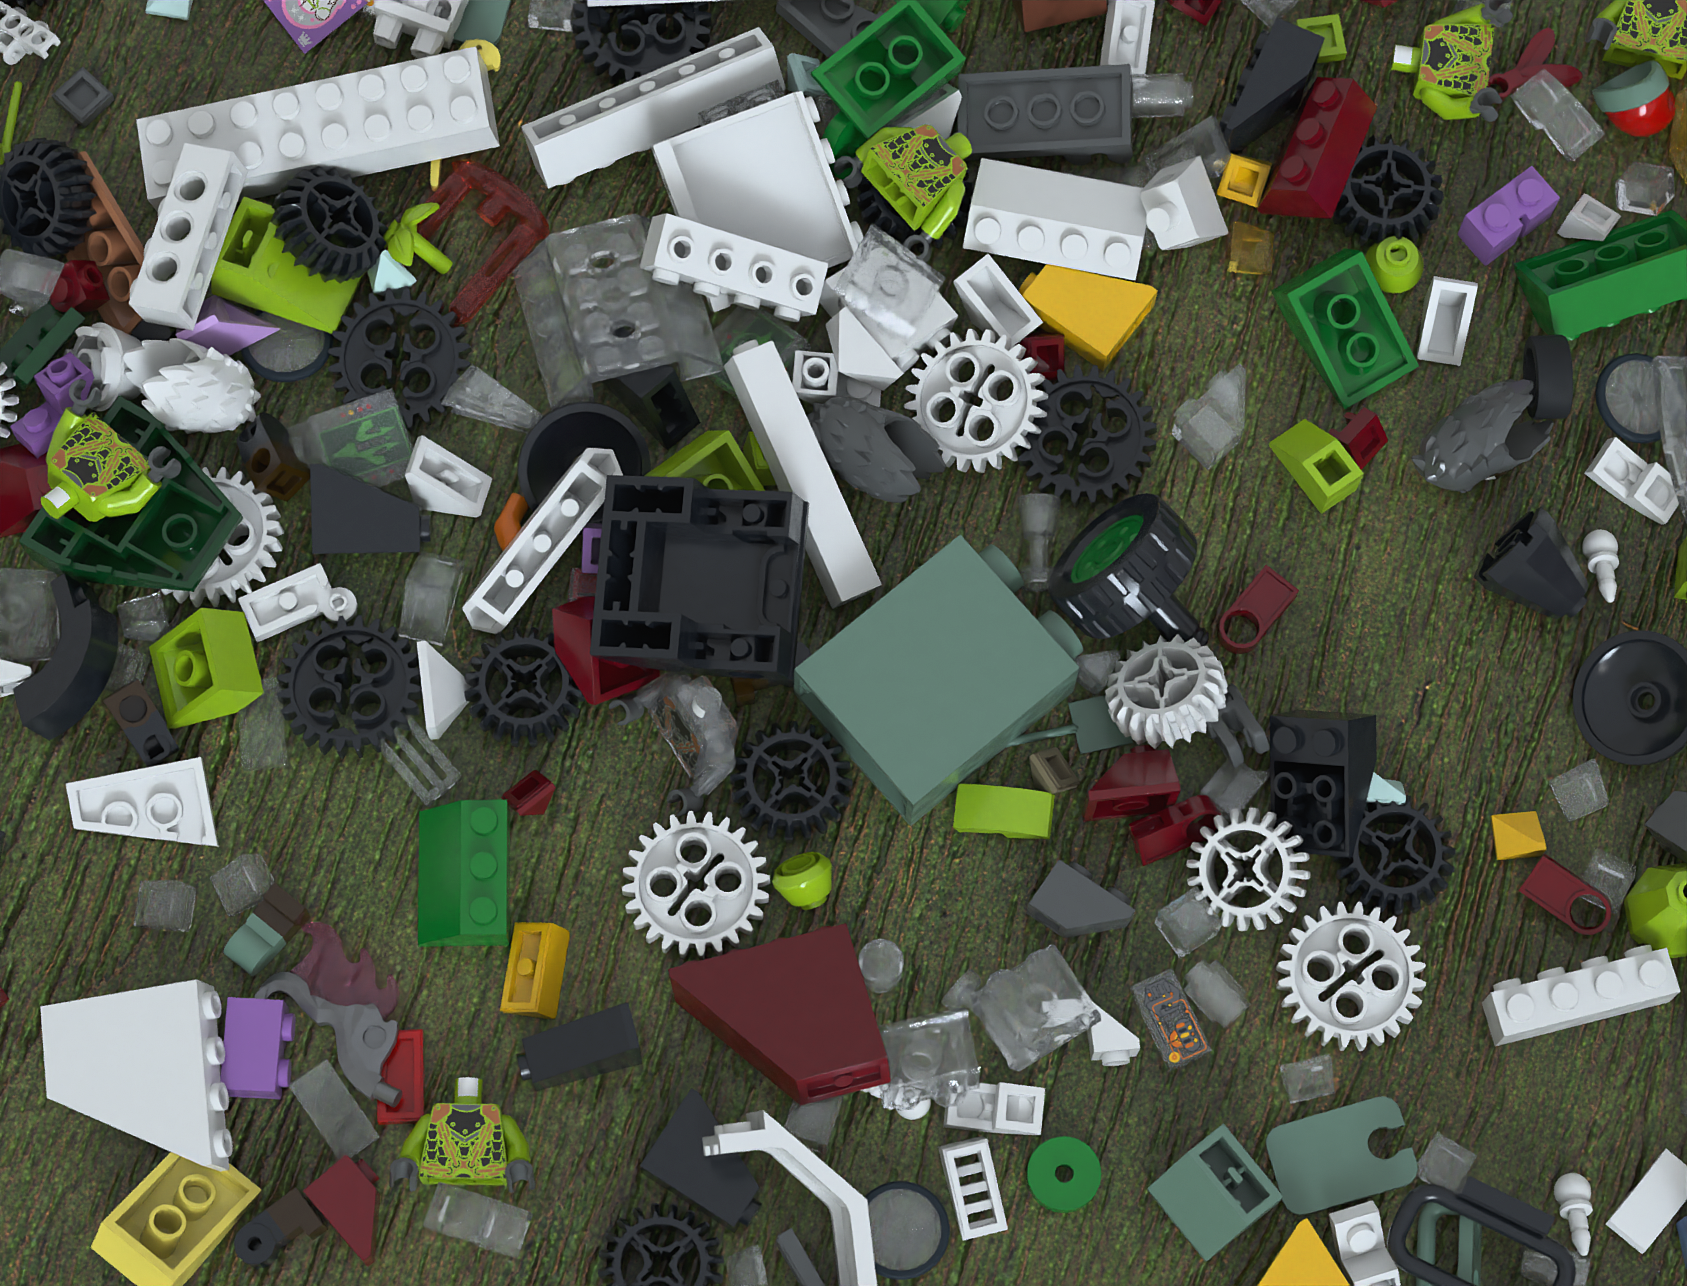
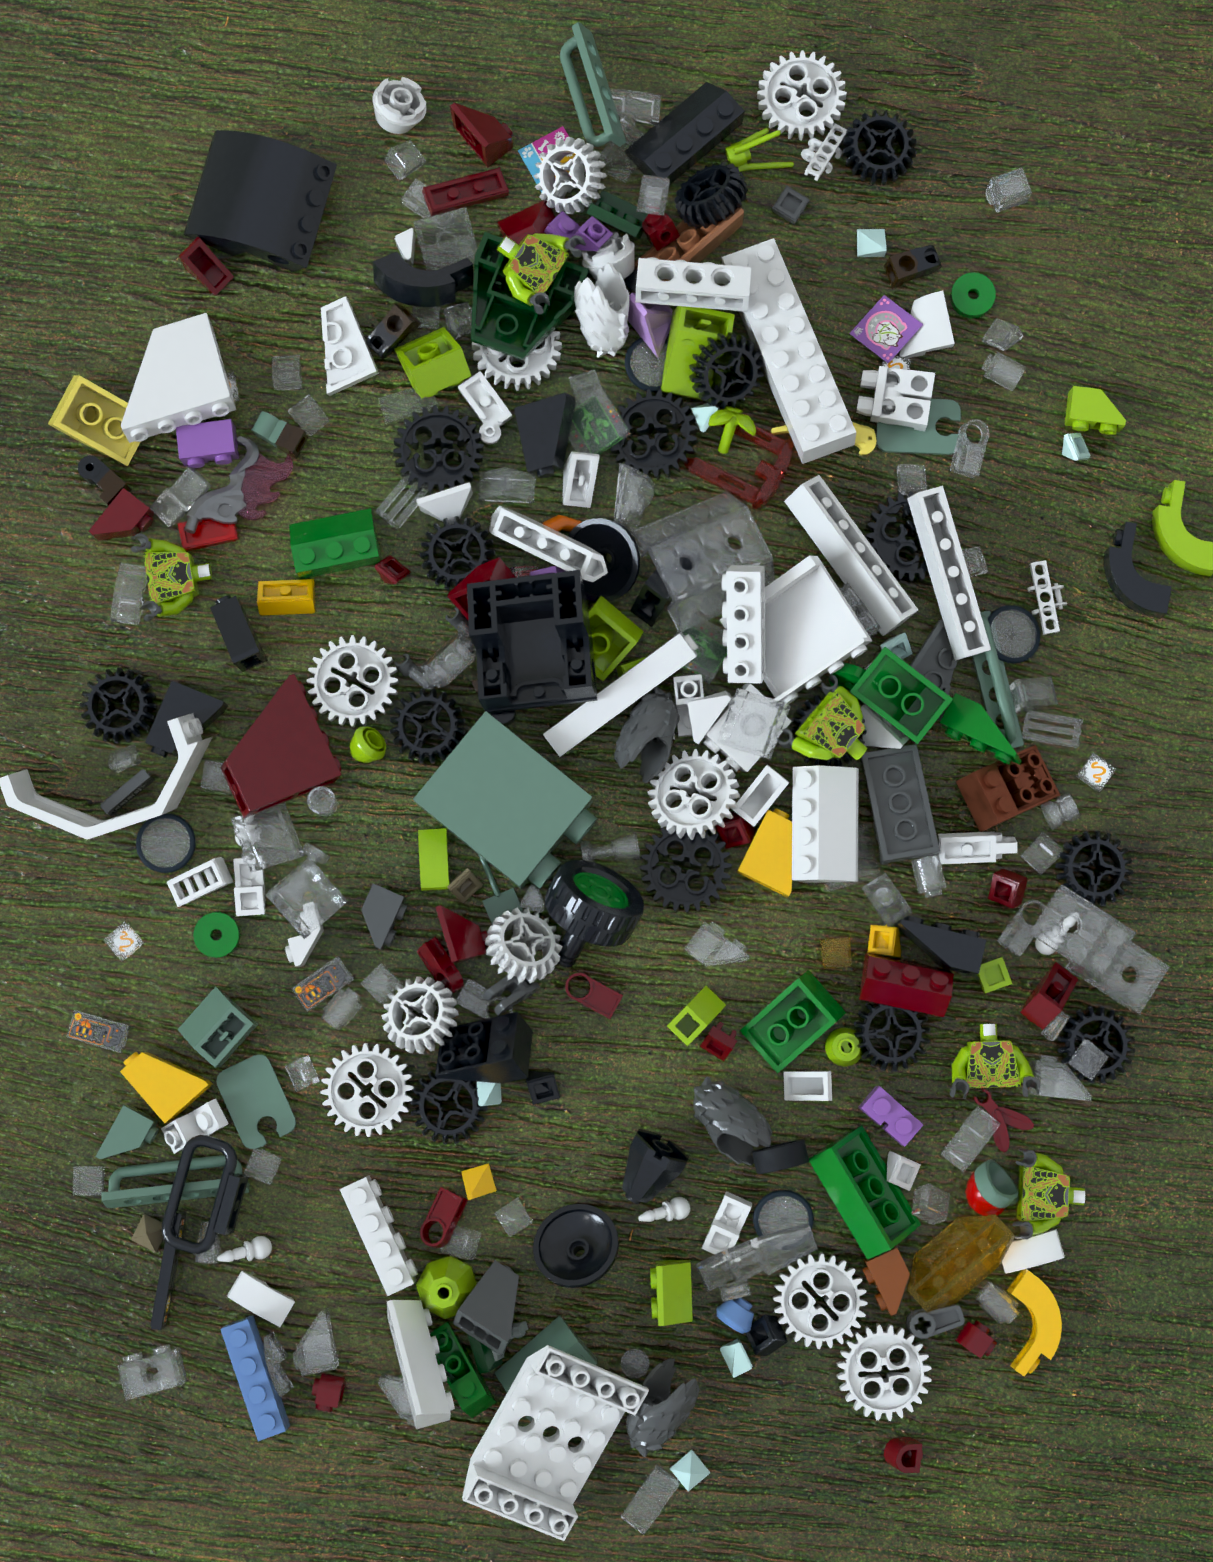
camera: 85 degrees right, 10 degrees up
dark brown leg [236,412,310,502] -> none
white torso [1140,156,1229,250] -> none
none -> black slope [526,1071,560,1105]

